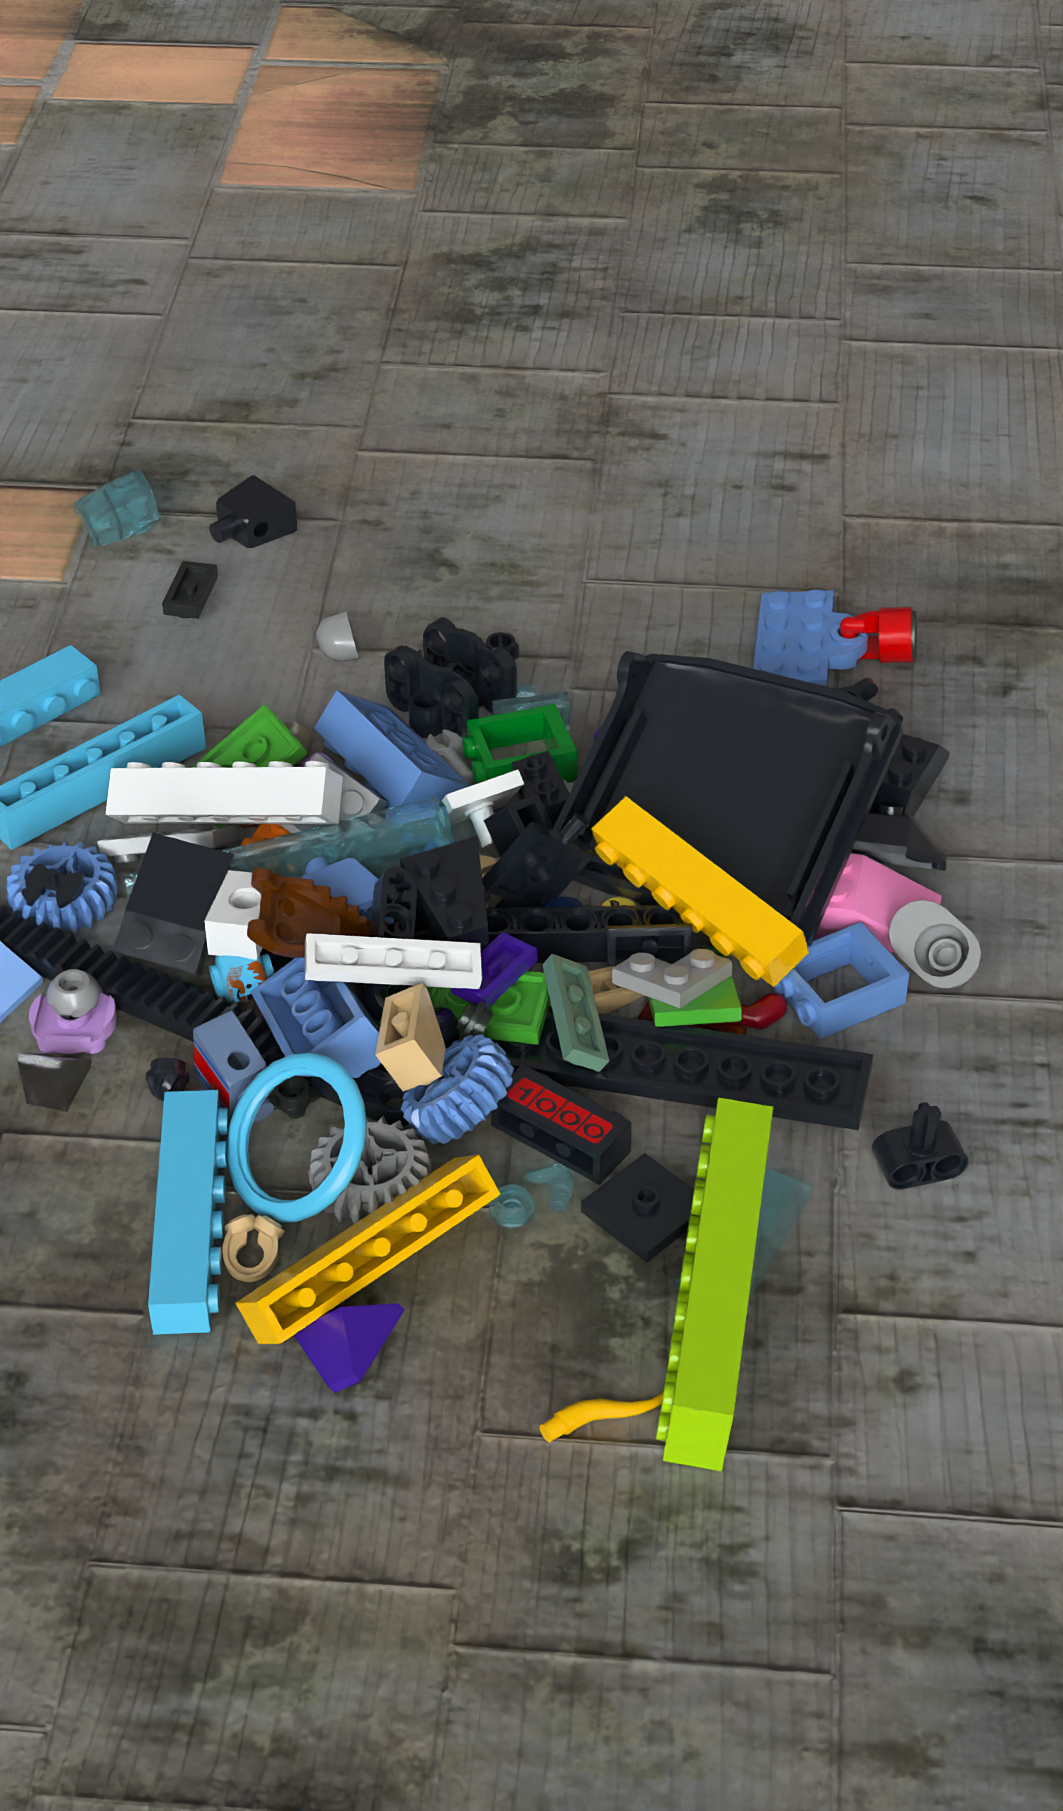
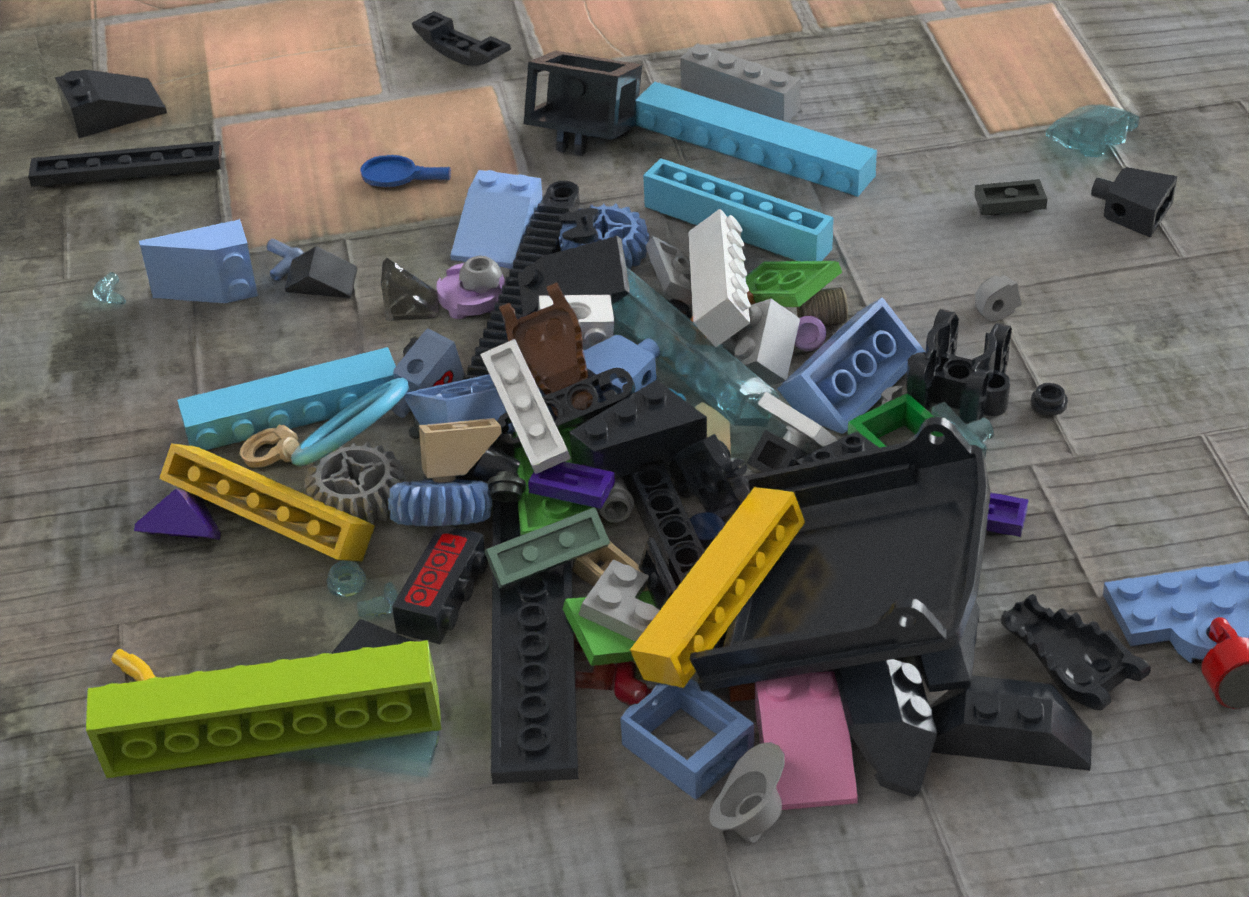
camera: 75 degrees right, 0 degrees up
black beam [872,1102,969,1190] -> none

